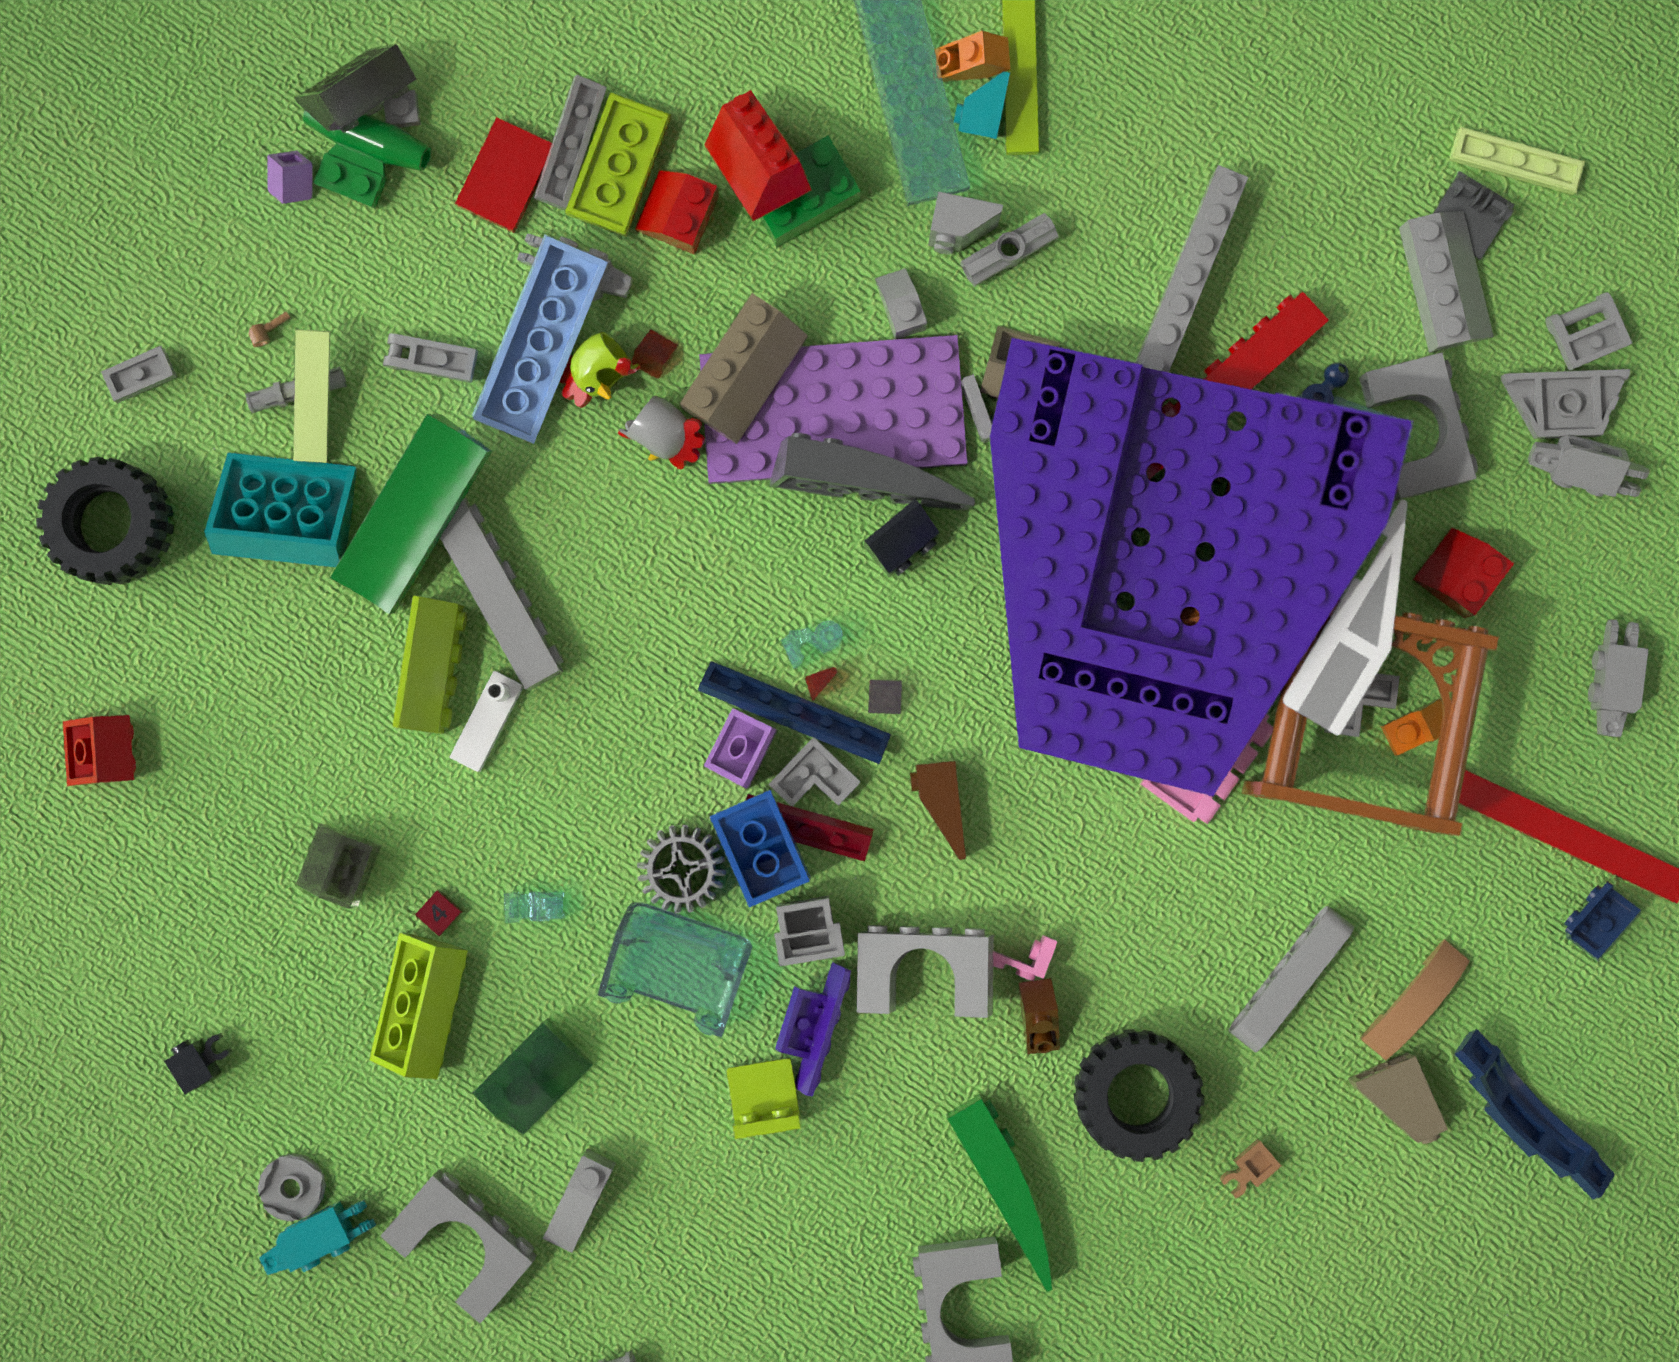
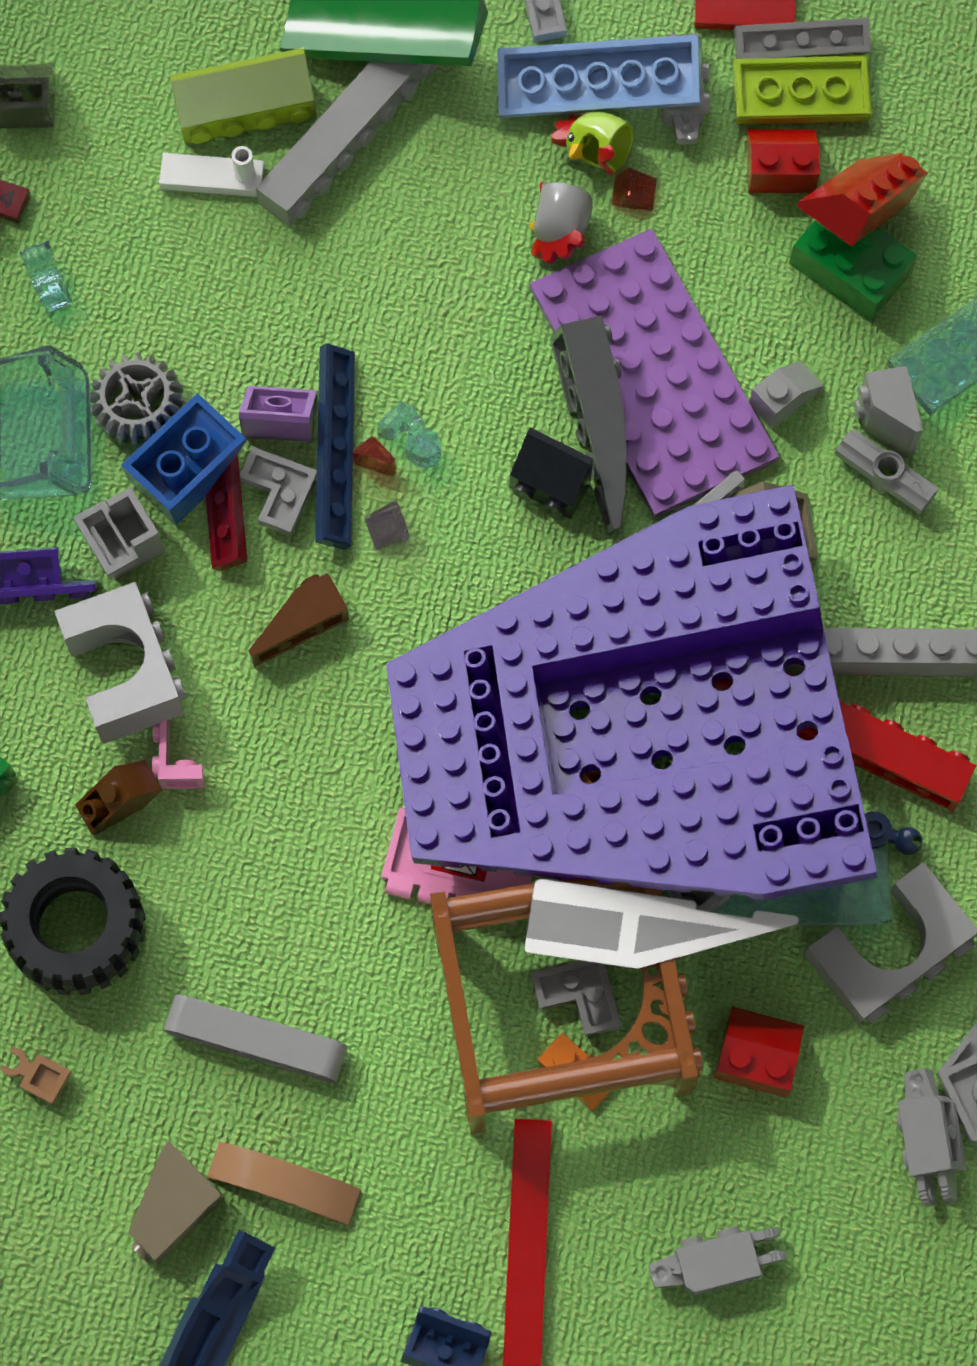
camera: 65 degrees right, 15 degrees down
dark tan slope [680,293,808,444] -> none

